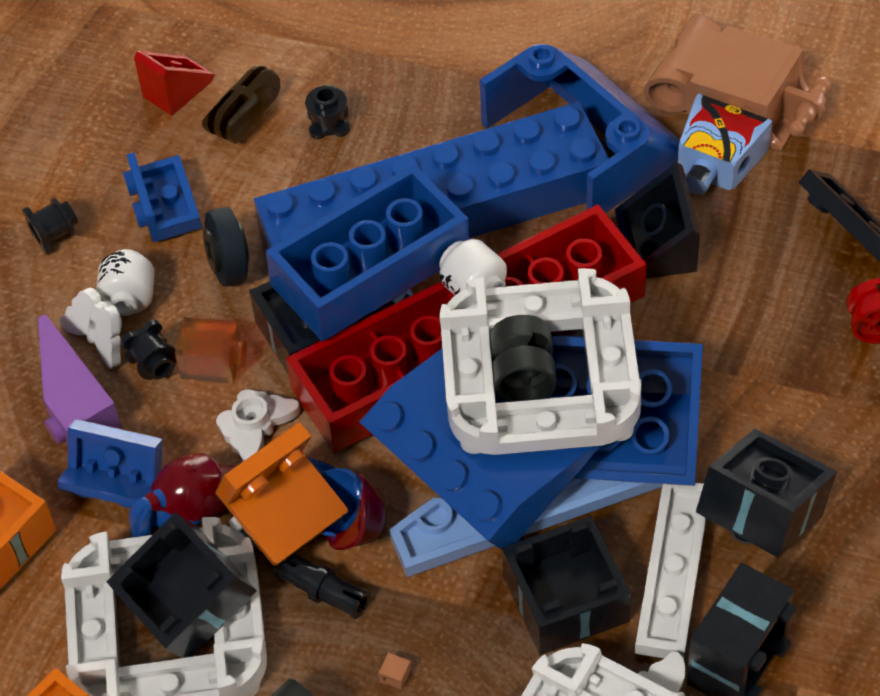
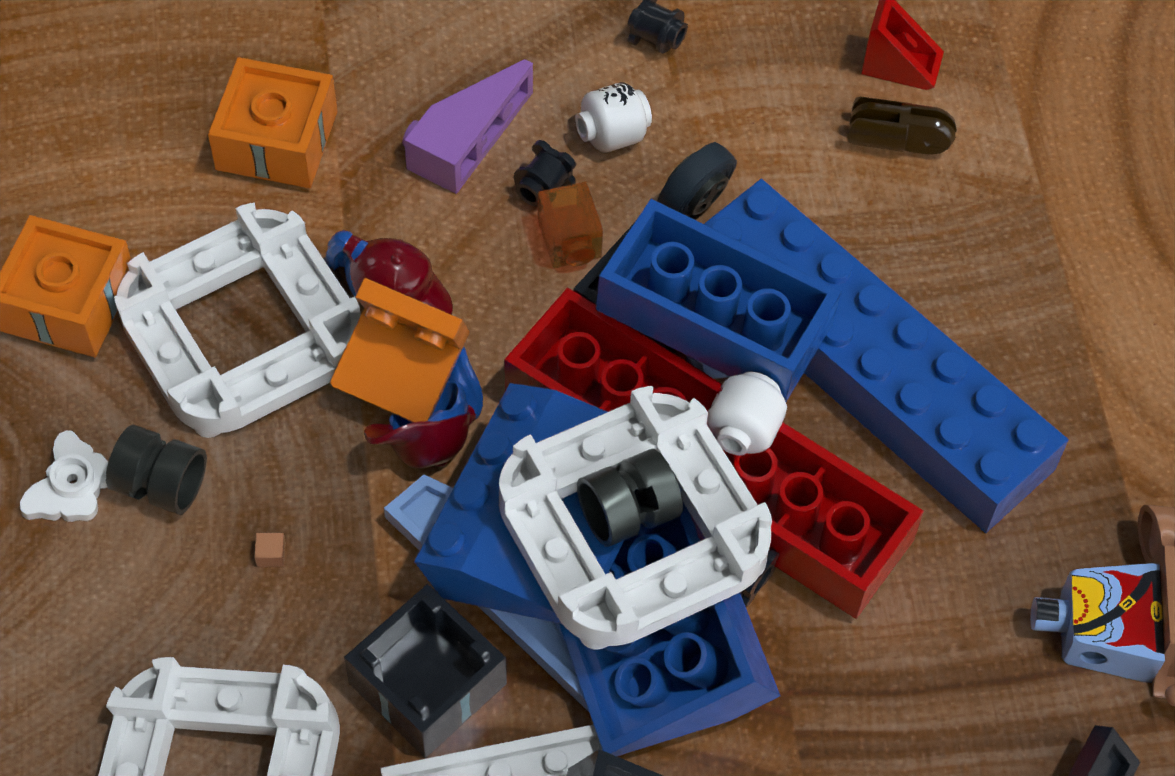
camera: 60 degrees right, 5 degrees up
white animal [58,288,122,369] -> none
blue bracket [58,419,163,508] -> none
black container [106,512,257,658] -> none
blue bracket [123,152,203,242] -> none
white animal [216,389,301,462] -> none
black pin [273,554,370,619] -> none
black brick [305,85,350,140] -> none
blue windscreen [480,44,679,213] -> none
black slope [615,162,700,279] -> none

